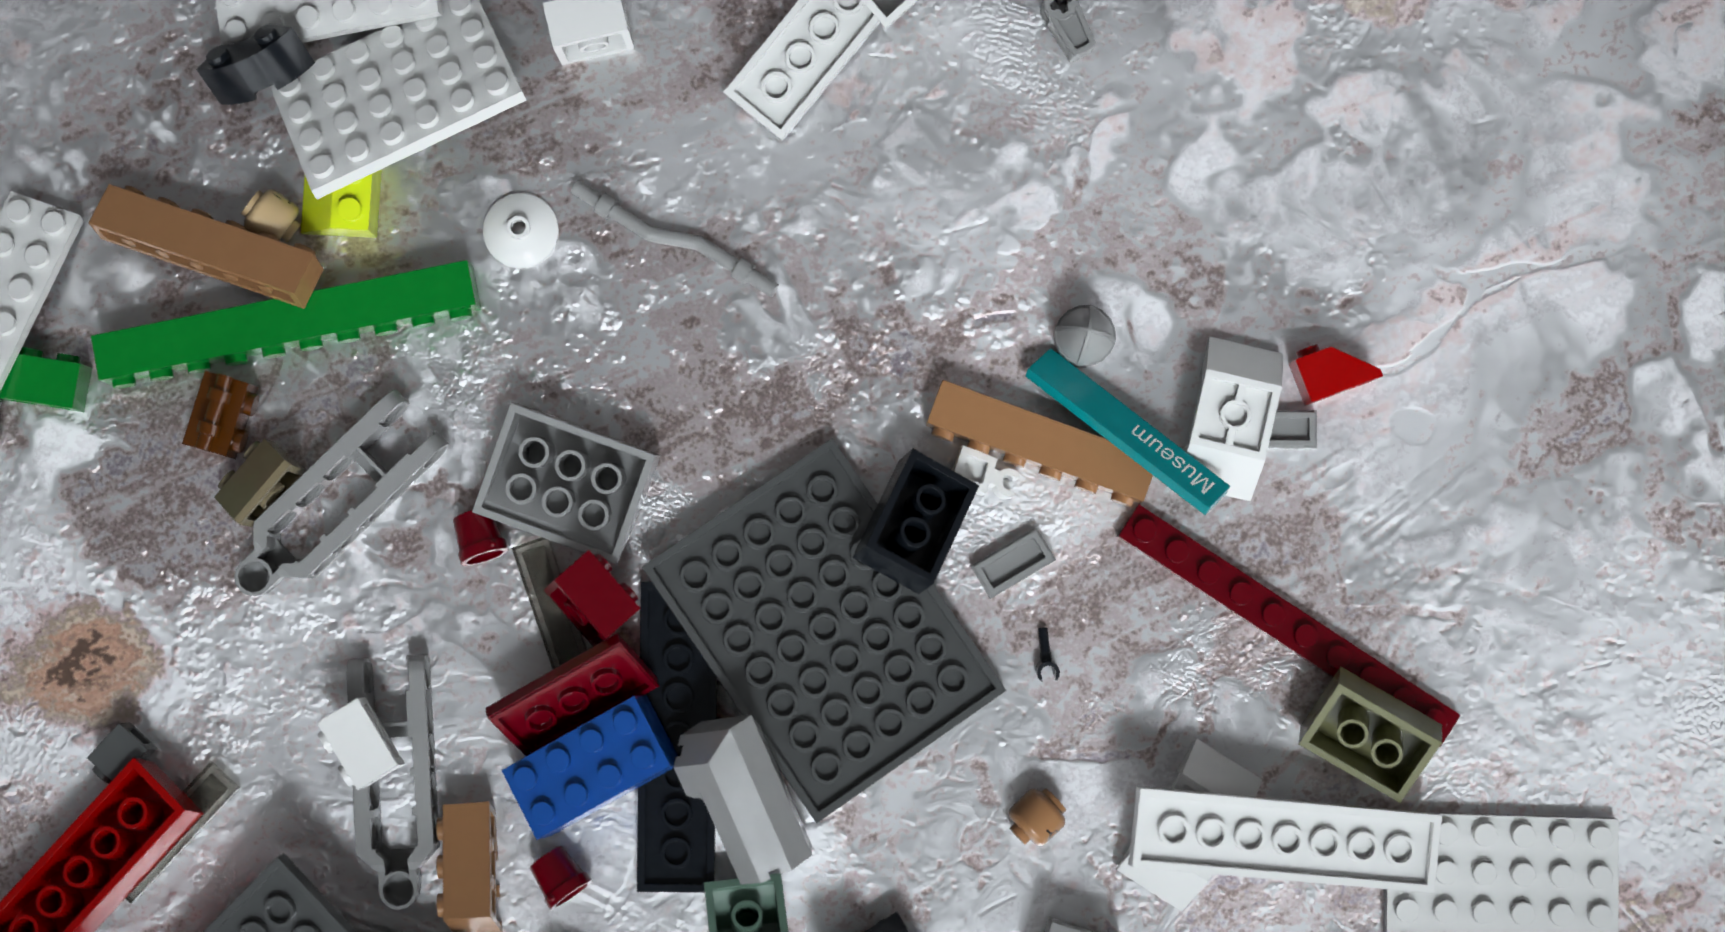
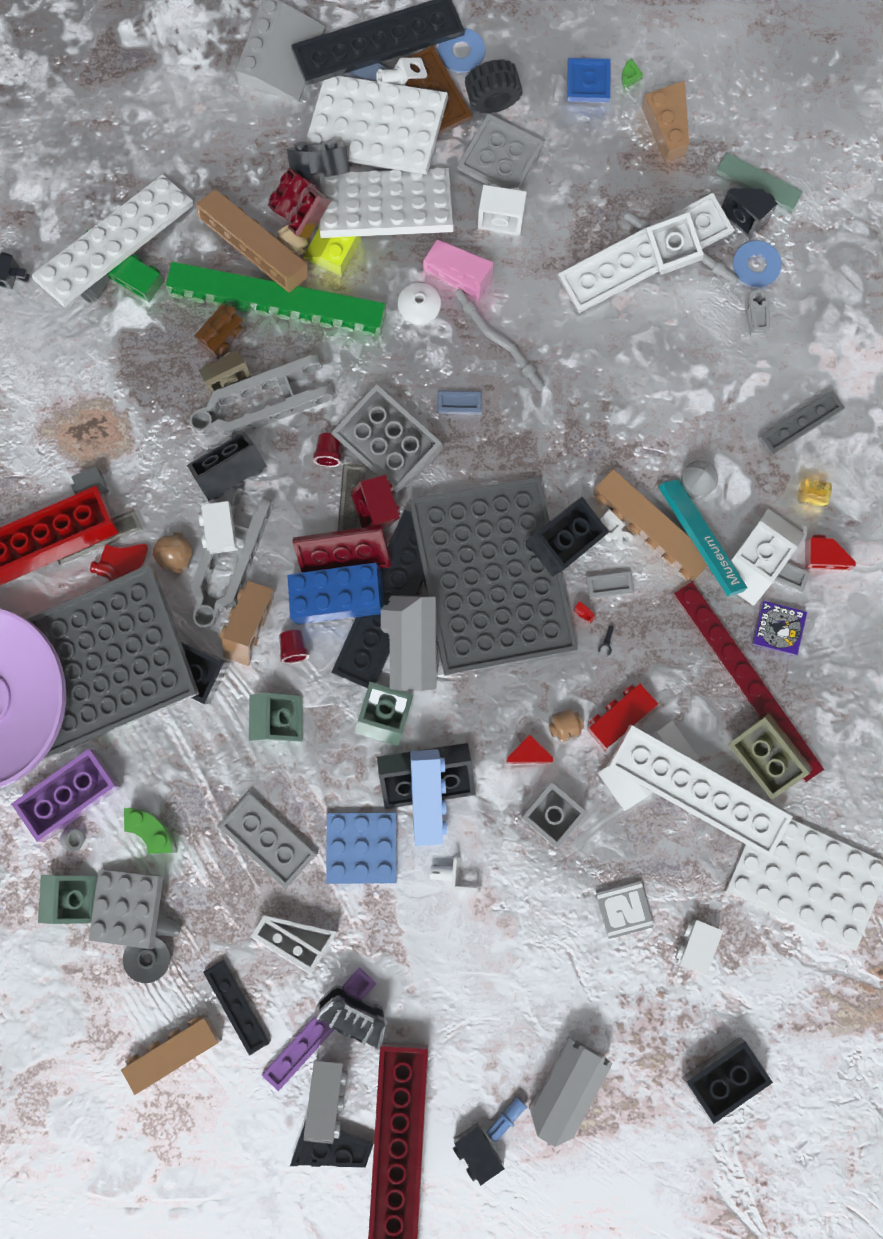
camera: 25 degrees right, 5 degrees down
none -> red arm [90,544,148,582]
none -> medium nougat cap [153,532,193,574]
none -> black brick [187,431,267,501]
none -> dark red slope [268,167,332,239]
none -> bright pink wedge [423,240,494,301]
none -> sand blue tile [437,391,482,415]
none -> red slope [506,735,553,764]
none -> red tile [573,601,596,624]
none -> red brick [587,683,658,751]
none -> tile [752,601,807,656]
none -> dark grey plate [758,390,845,456]
none -> clear yellow piece [797,477,832,508]

